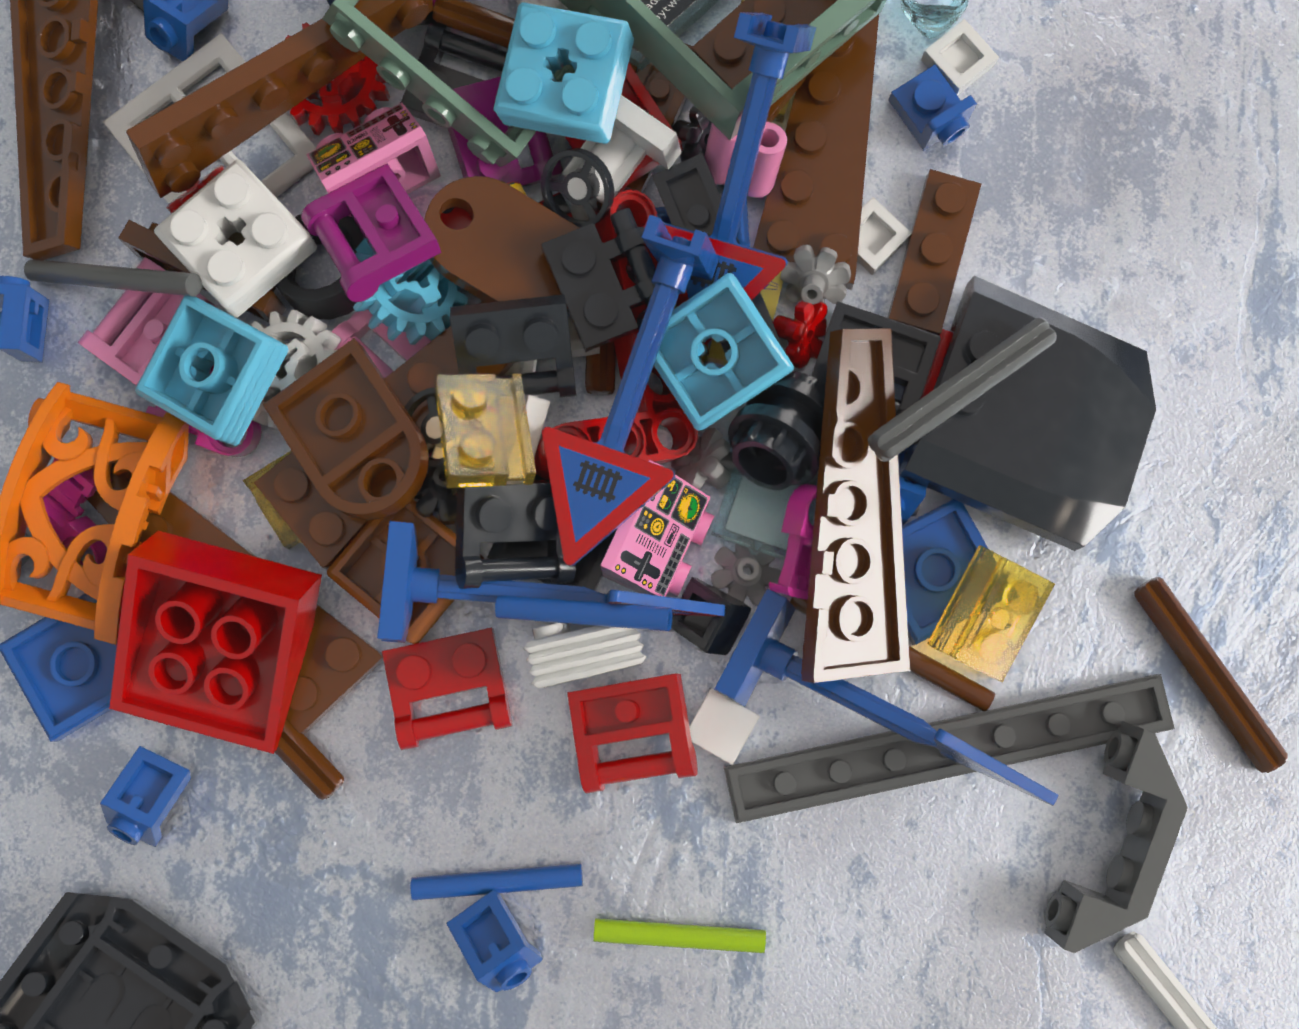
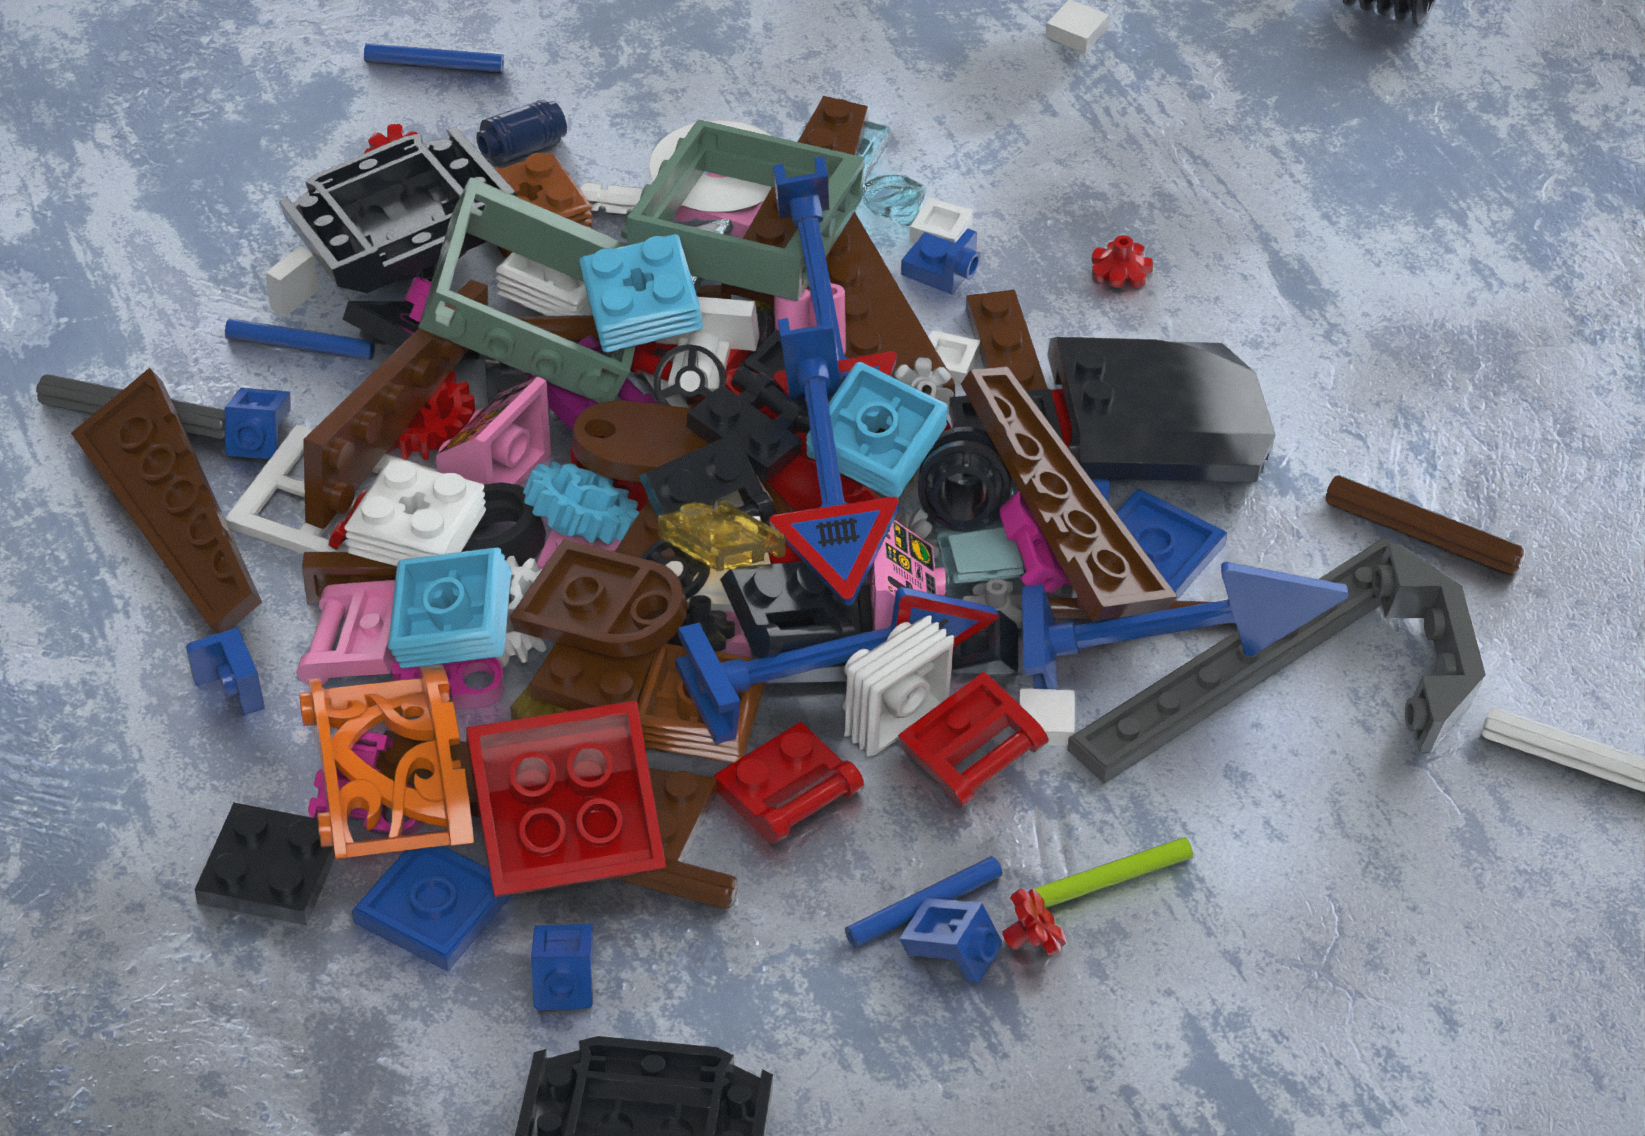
camera: 25 degrees left, 35 degrees down
dark grey bar [24,259,202,296] -> none
magenta plate [301,163,442,302] -> none
blue piece [495,595,673,631] -> none
dark grey axle [868,318,1057,462] -> none
clear yellow plate [927,545,1055,683] -> none
none -> red plant [1002,888,1067,957]
none -> red plant [1091,235,1153,288]

